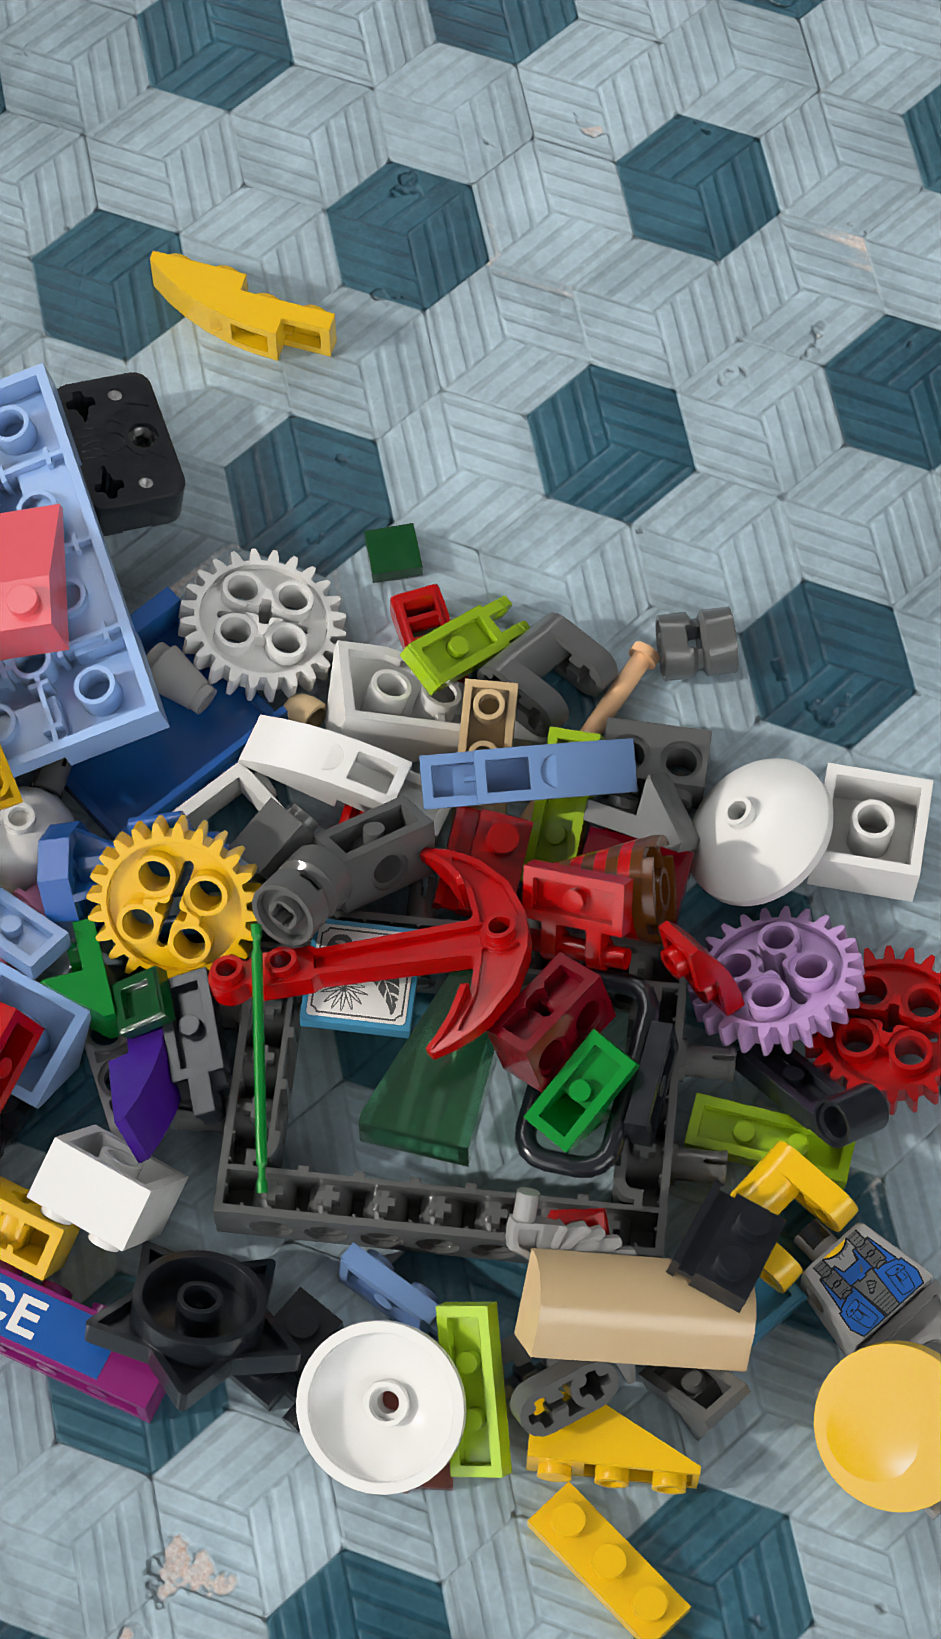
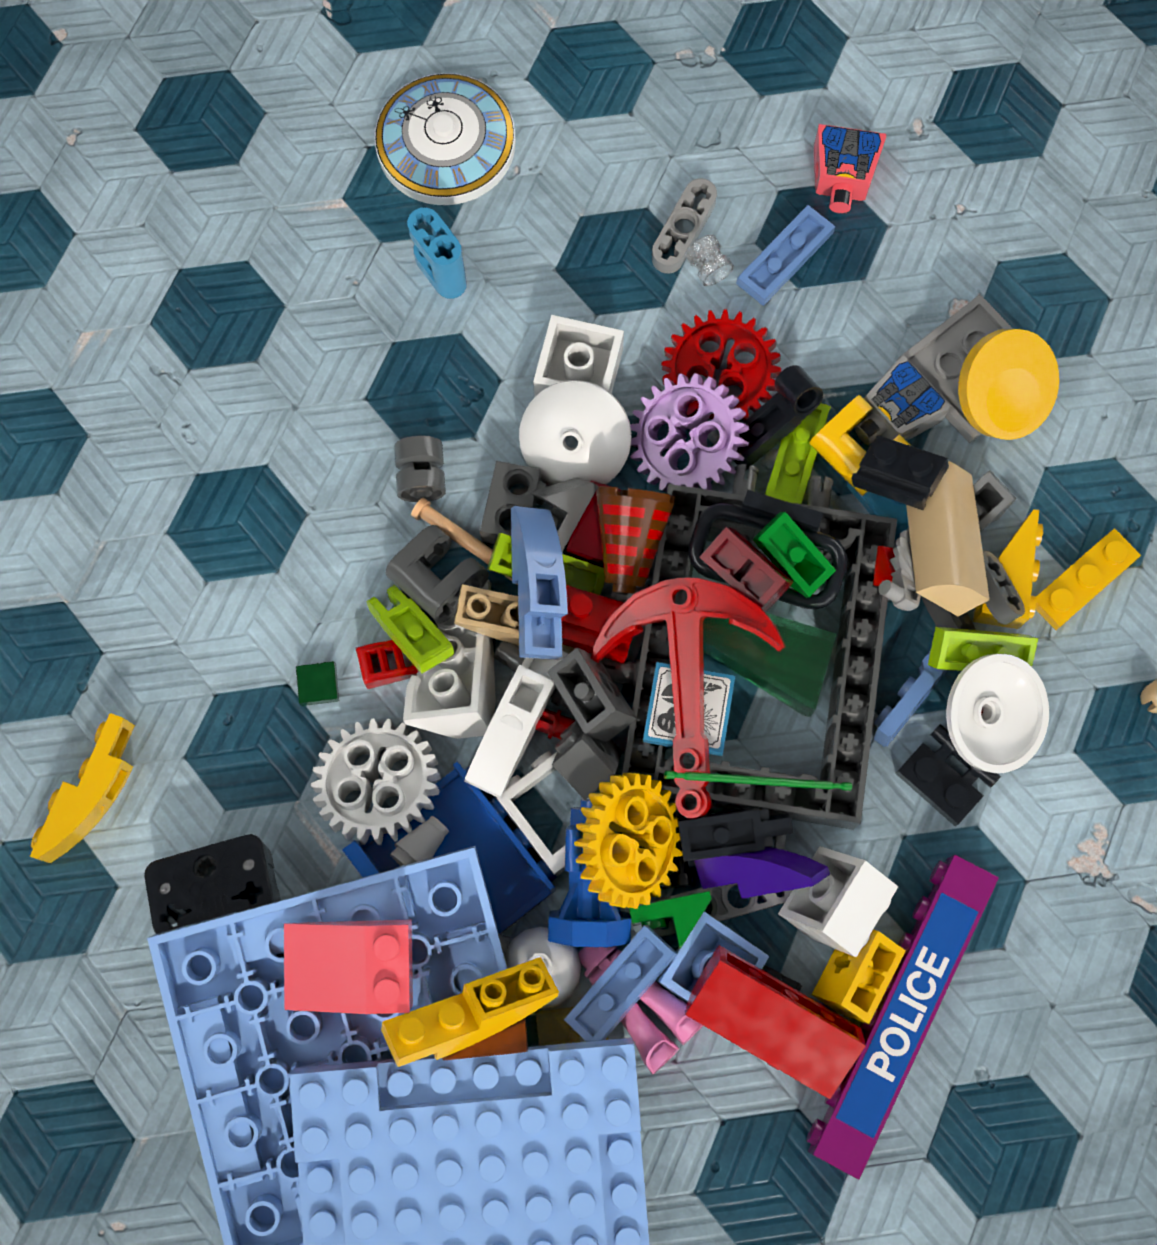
camera: 85 degrees left, 10 degrees up
black plate [84,1241,302,1411] -> none
dark green tile [111,966,175,1040] -> none
dark grey wheel [252,844,353,946] -> none
tan hinge [283,693,327,727] -> none
red plate [522,859,634,971] -> none
red slope [658,921,745,1016] -> none

